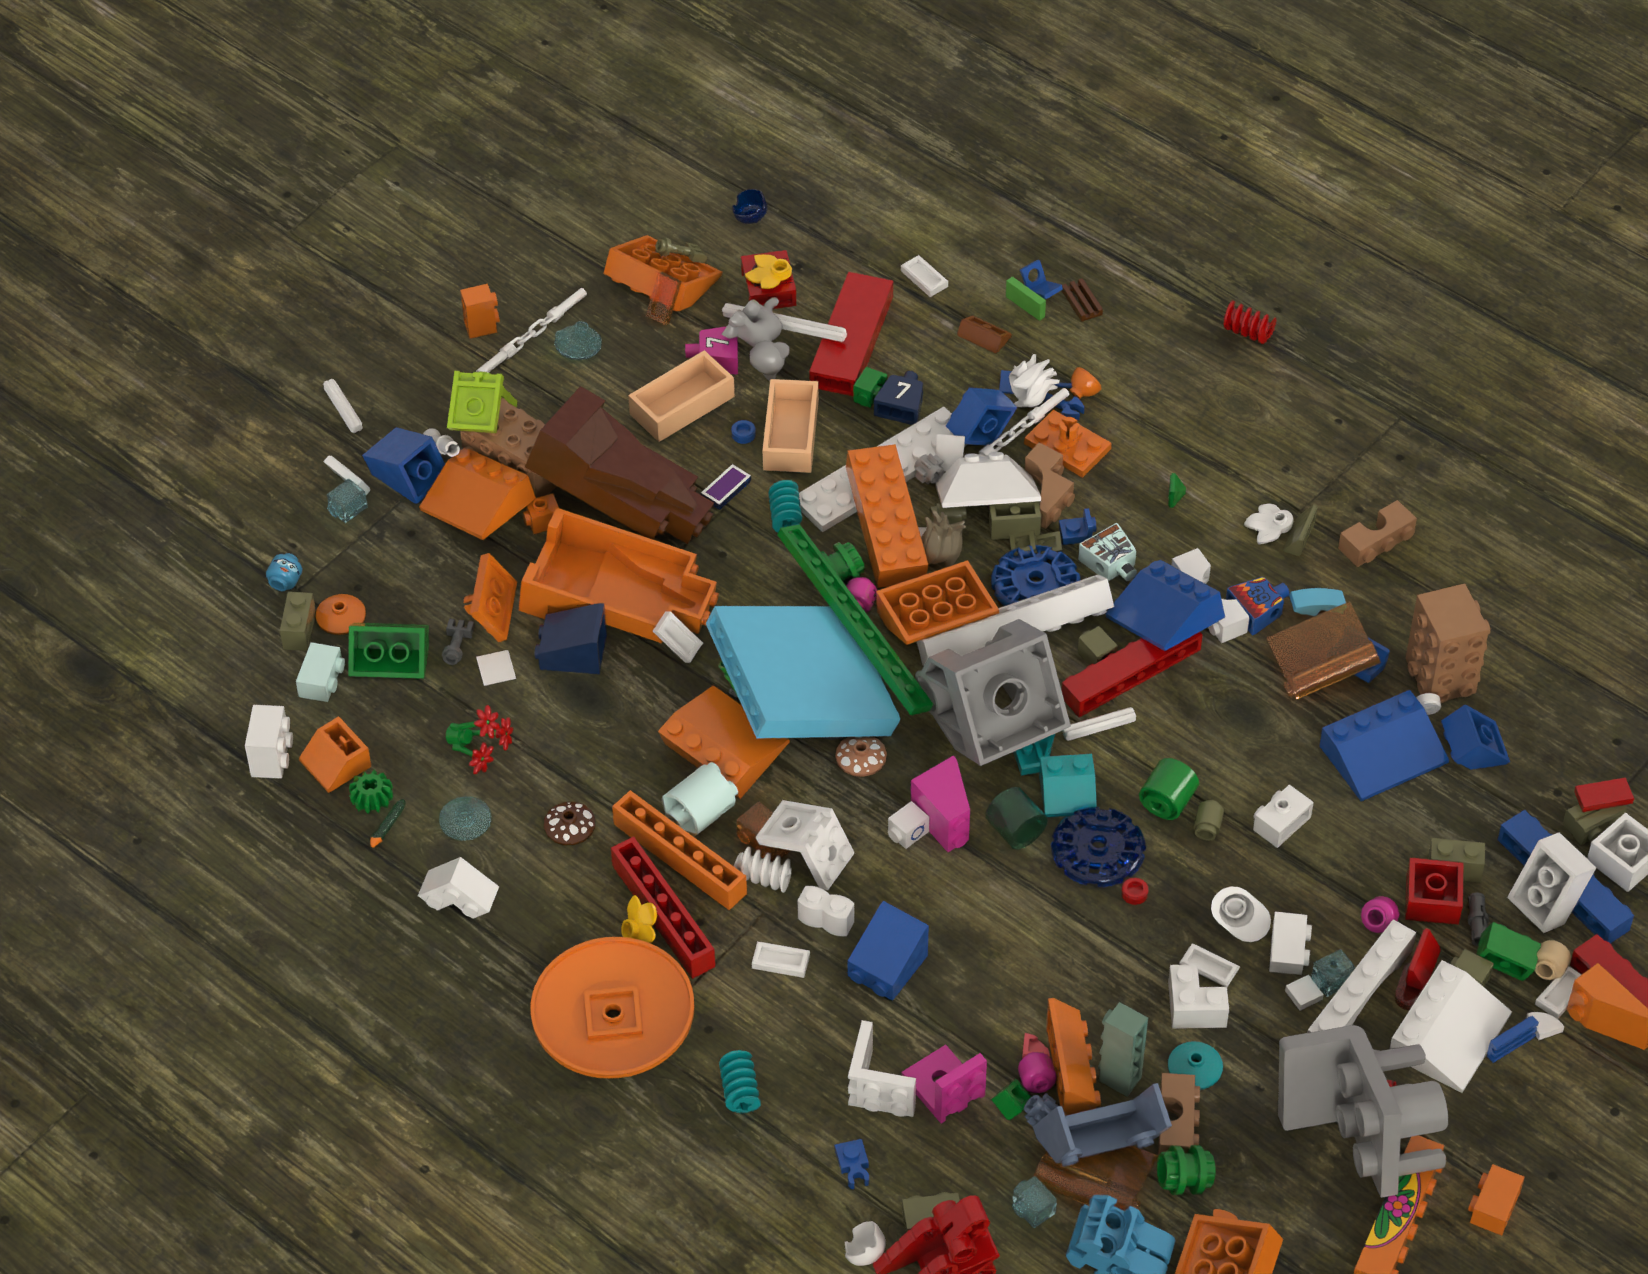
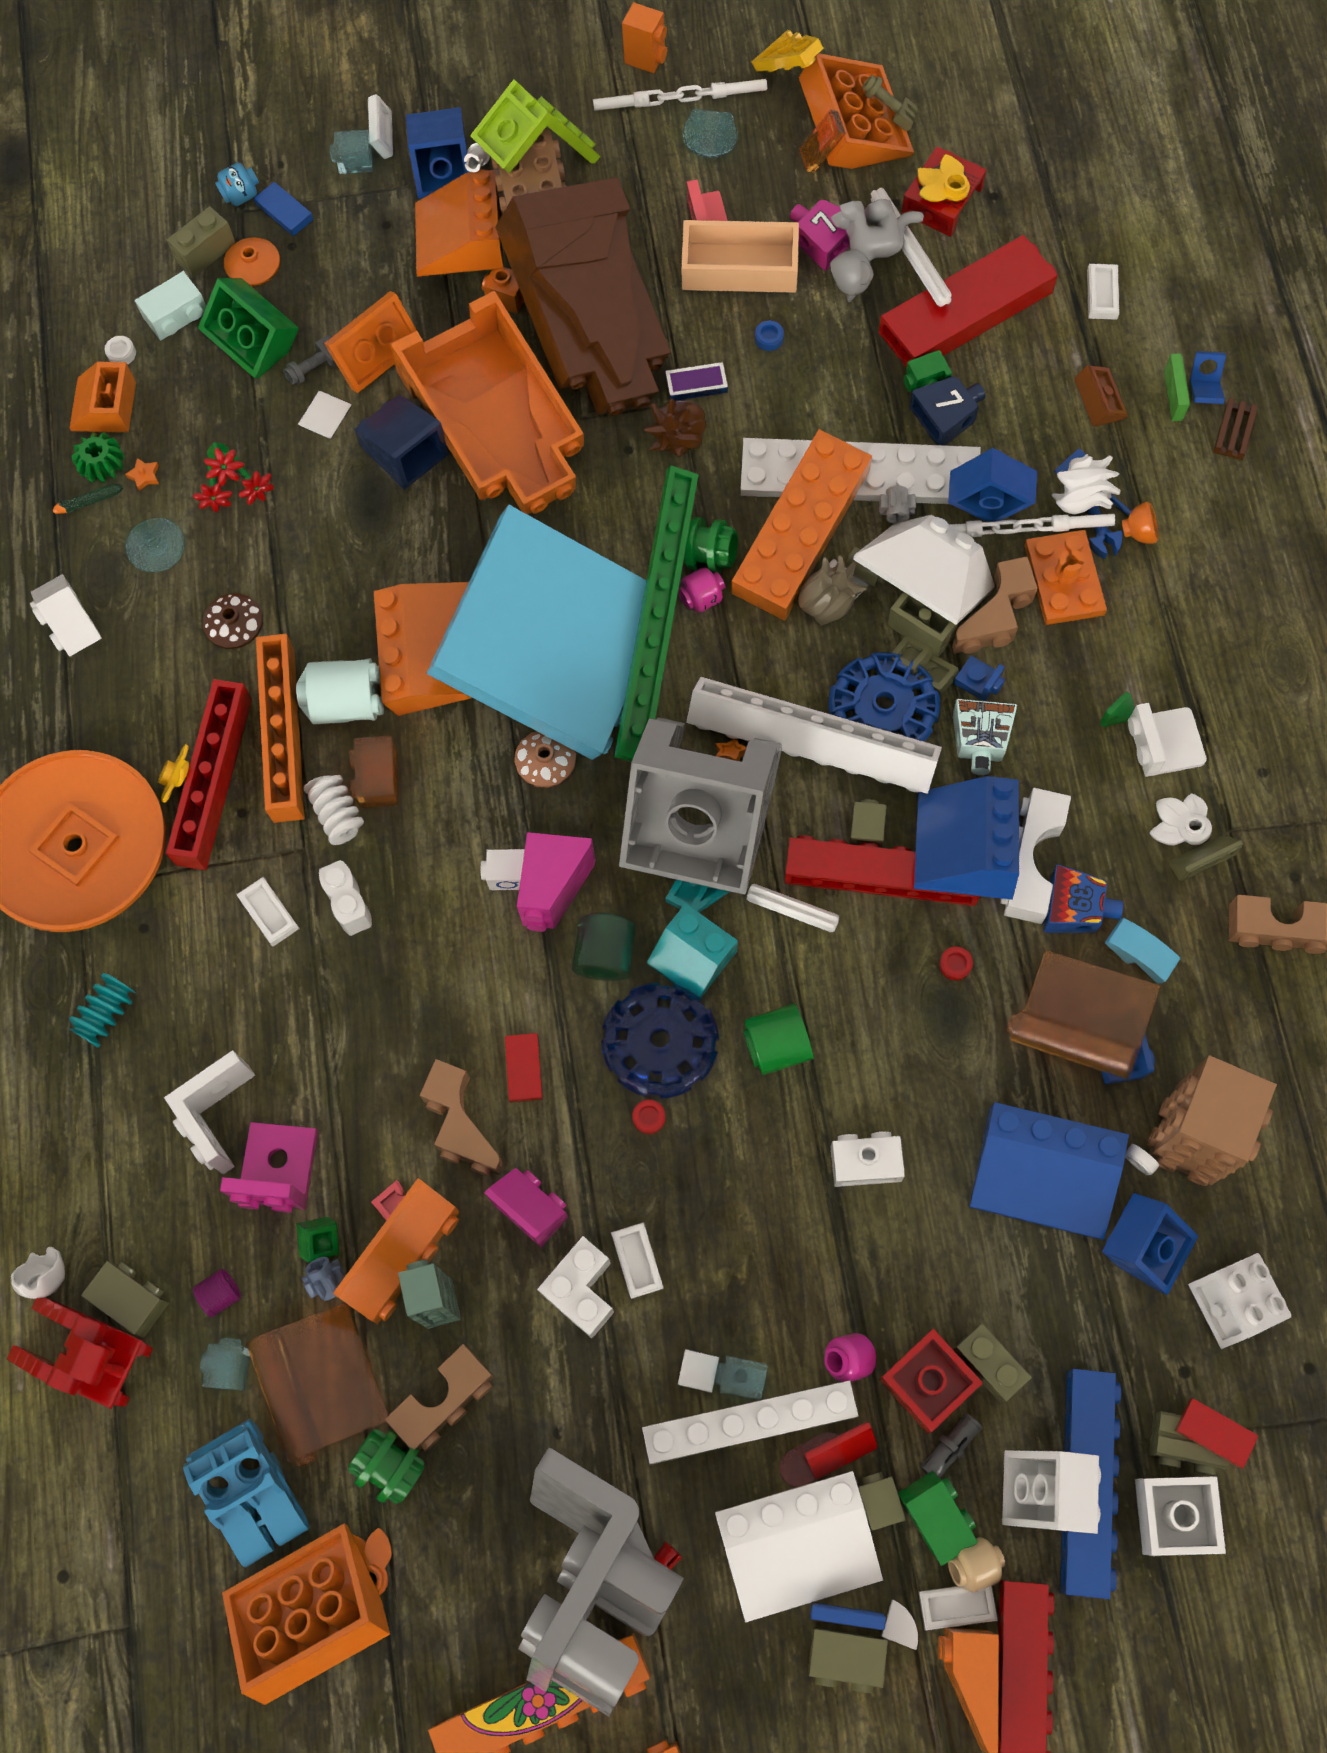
camera: 45 degrees right, 20 degrees up
white brick [245,705,293,778] -> none
white axle [323,379,363,433] -> none
white tile [653,611,703,663] -> none
clear blue hair [732,189,767,224] -> none
white bracket [756,800,854,890] -> none
light nougat piece [762,379,819,473] -> none
teal piece [768,480,802,533] -> none
blue plate [835,1139,869,1189] -> none
blue slope [848,901,929,1001] -> none
orange slope [876,560,999,645] -> none
white sticker [935,434,965,471] -> none
dark pink head [1018,1052,1057,1093] -> none
sand blue windscreen [1033,1083,1172,1167] -> none
teal dish [1168,1041,1223,1090] -> none
olive brick [1194,800,1224,841] -> none
white piece [1211,886,1271,942] -> none
white brick [1269,912,1312,975] -> none
none -> white tile [105,336,136,364]
none -> orange piece [125,458,159,491]
none -> magenta piece [193,1268,241,1318]
none -> blue tile [254,182,314,236]
none -> medium nougat arch [420,1059,503,1176]
none -> dark pink slope [484,1168,568,1248]
none -> red tile [505,1033,543,1103]
none -> reddish brown hair [643,398,707,457]
none -> coral panel [686,180,728,221]
none -> yellow wing [751,30,824,72]
none -> olive brick [808,1627,888,1693]
none -> red tile [939,946,973,981]
none -> white bracket [1128,703,1207,777]
none -> white bracket [1188,1253,1291,1349]

